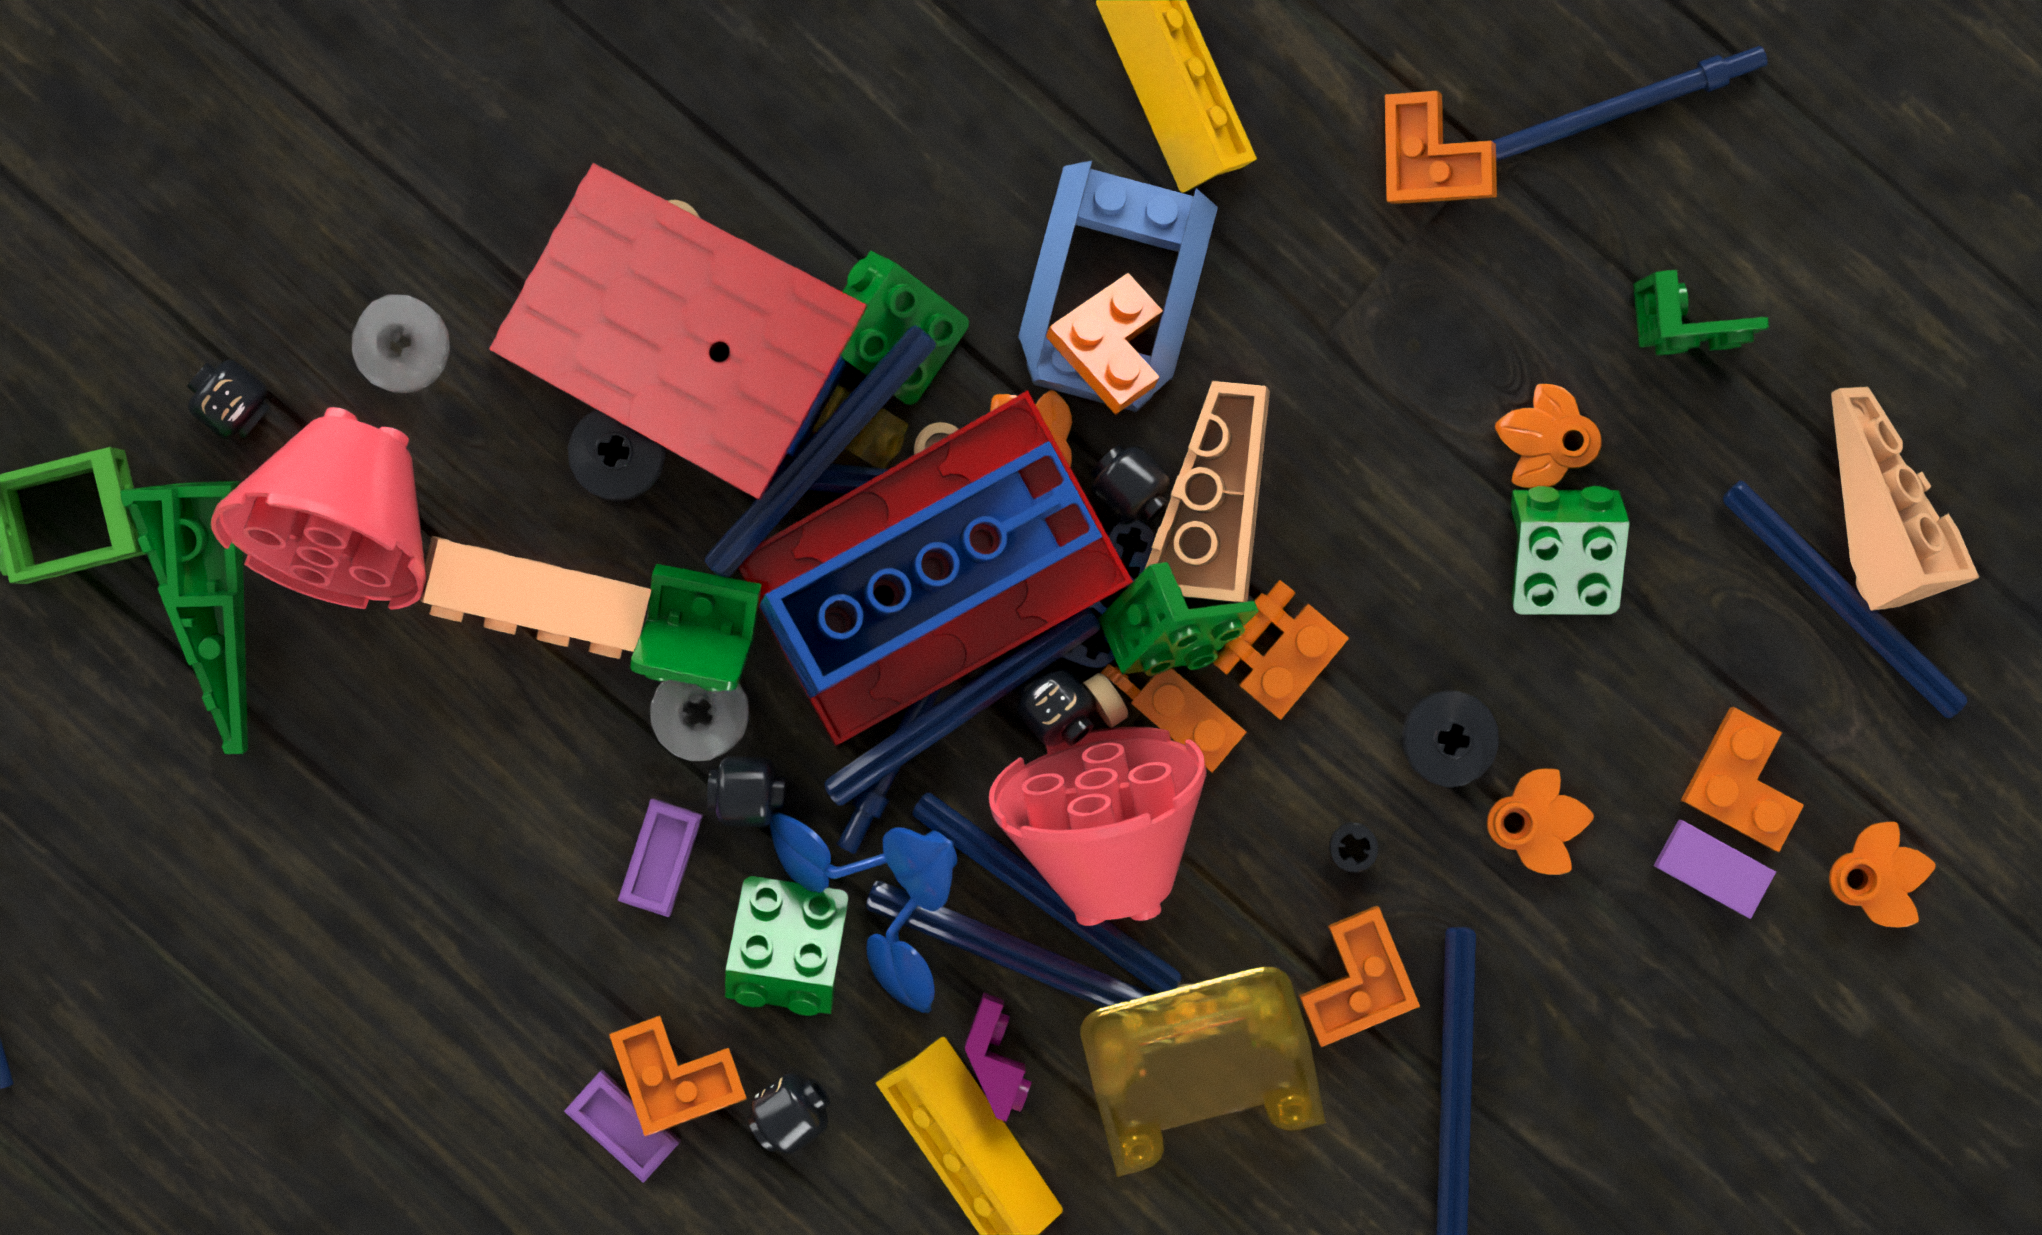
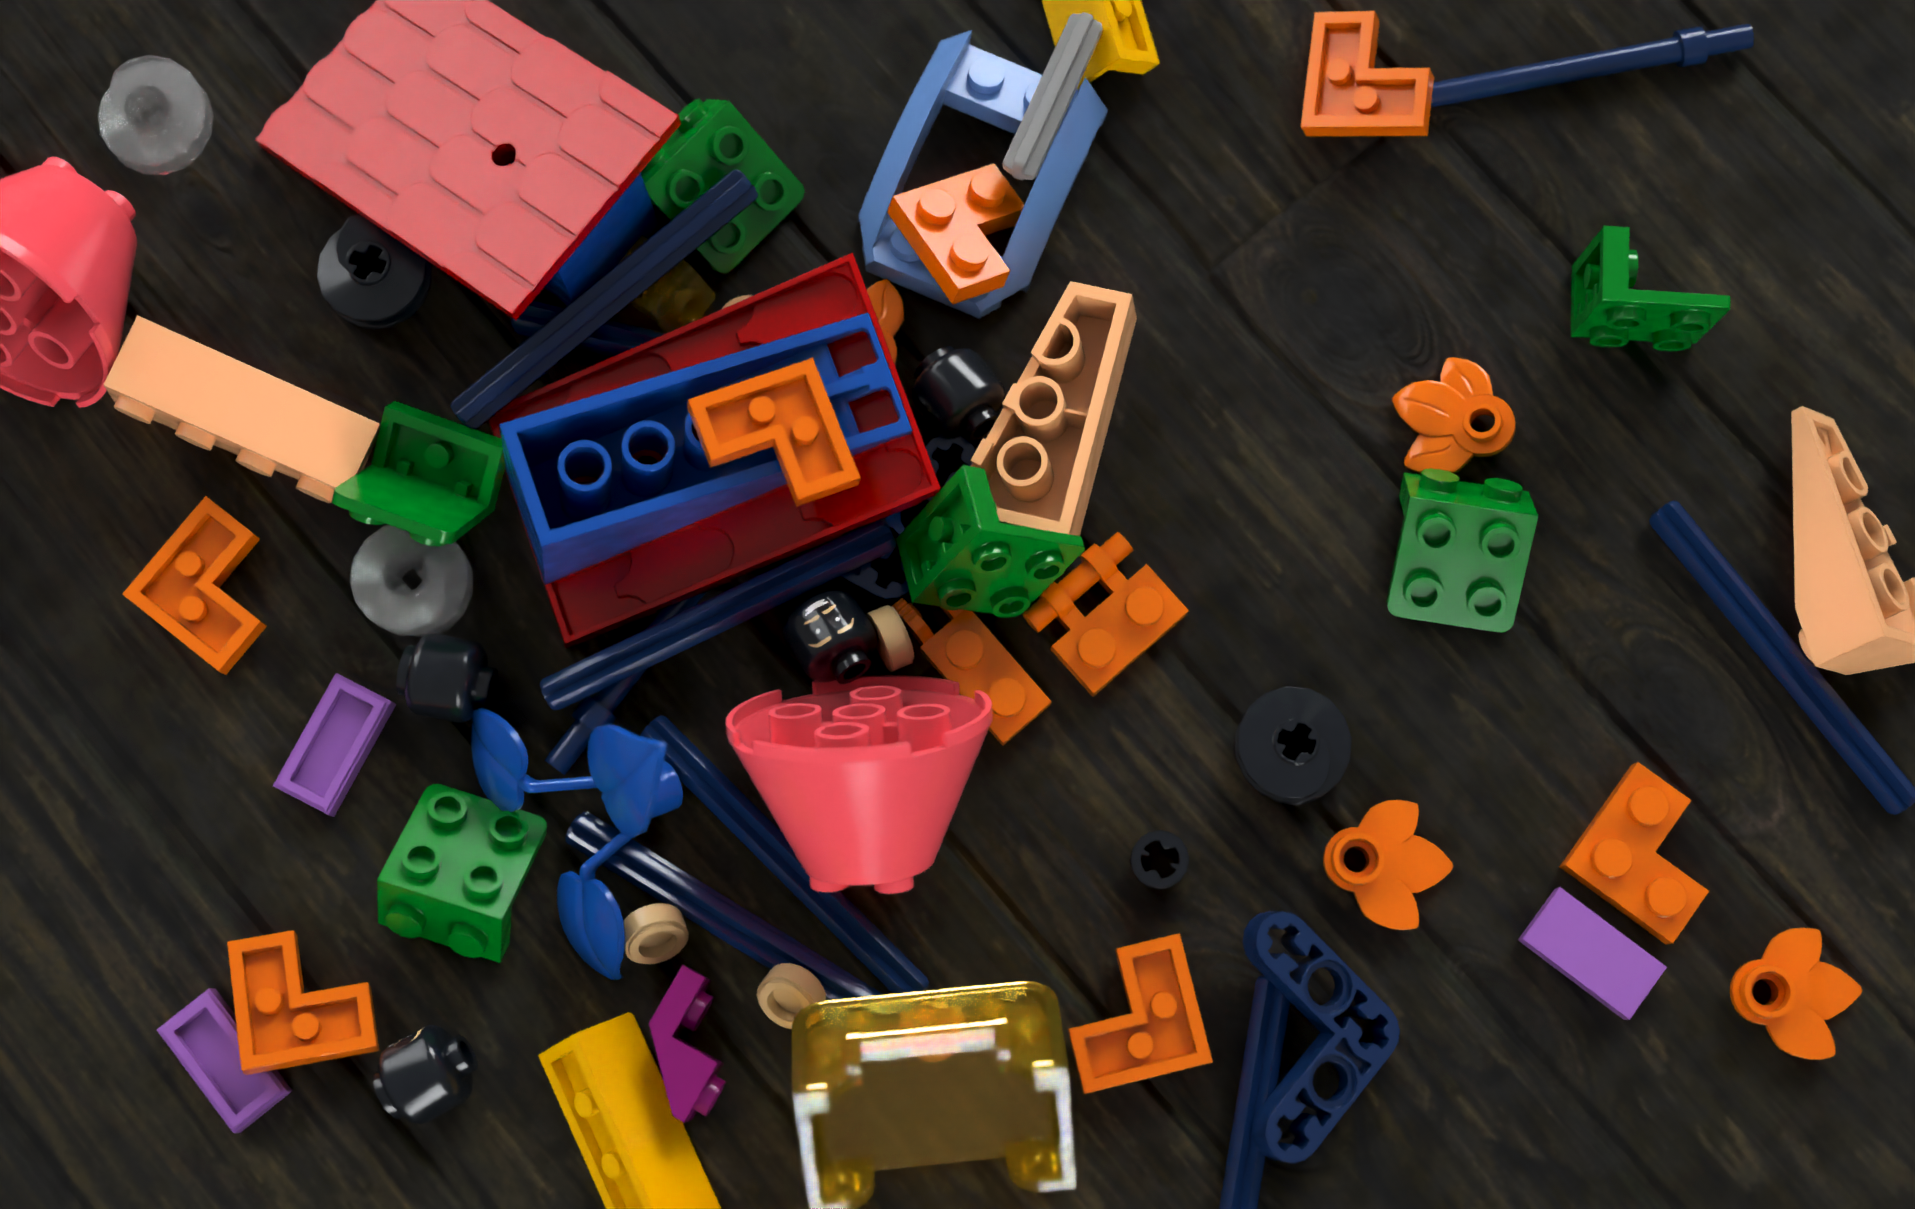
camera: 10 degrees right, 10 degrees down
none -> orange plate [122,496,267,675]
none -> tan tile [623,903,689,964]
none -> orange plate [687,358,861,507]
none -> tan tile [757,963,826,1030]
none -> light grey axle [1002,12,1103,181]
none -> dark blue beam [1243,911,1400,1163]

